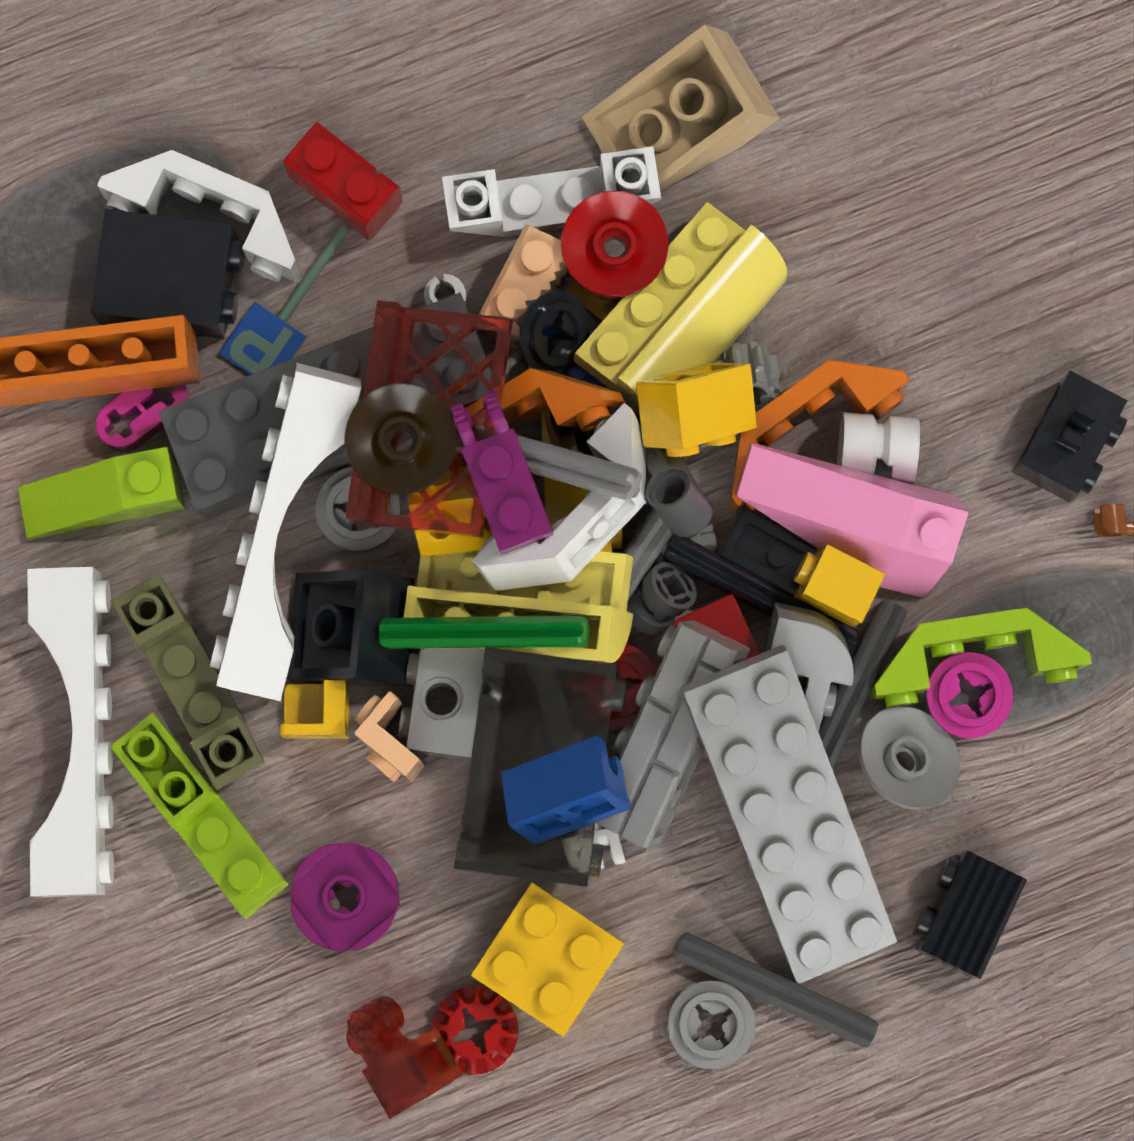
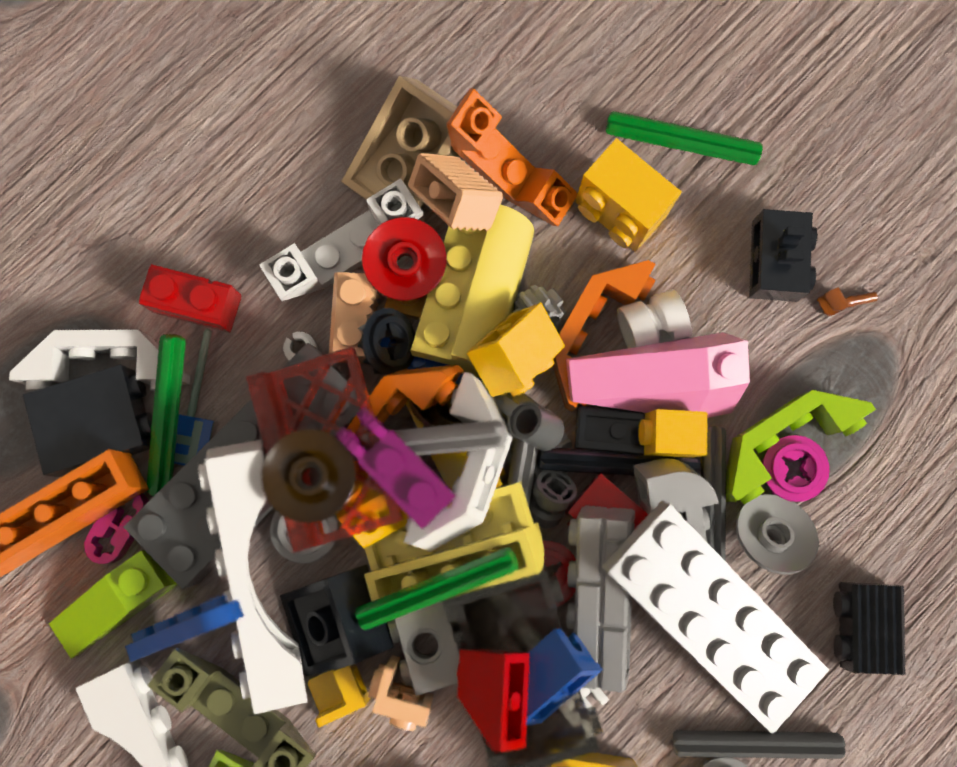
camera: 25 degrees left, 0 degrees up
none -> blue plate [125,594,245,662]
none -> green axle [147,334,186,497]
none -> light nougat brick [408,153,503,231]
none -> orange slope [446,89,578,227]
none -> red slope [456,649,530,752]
none -> yellow brick [575,138,682,252]
none -> green axle [606,111,763,165]

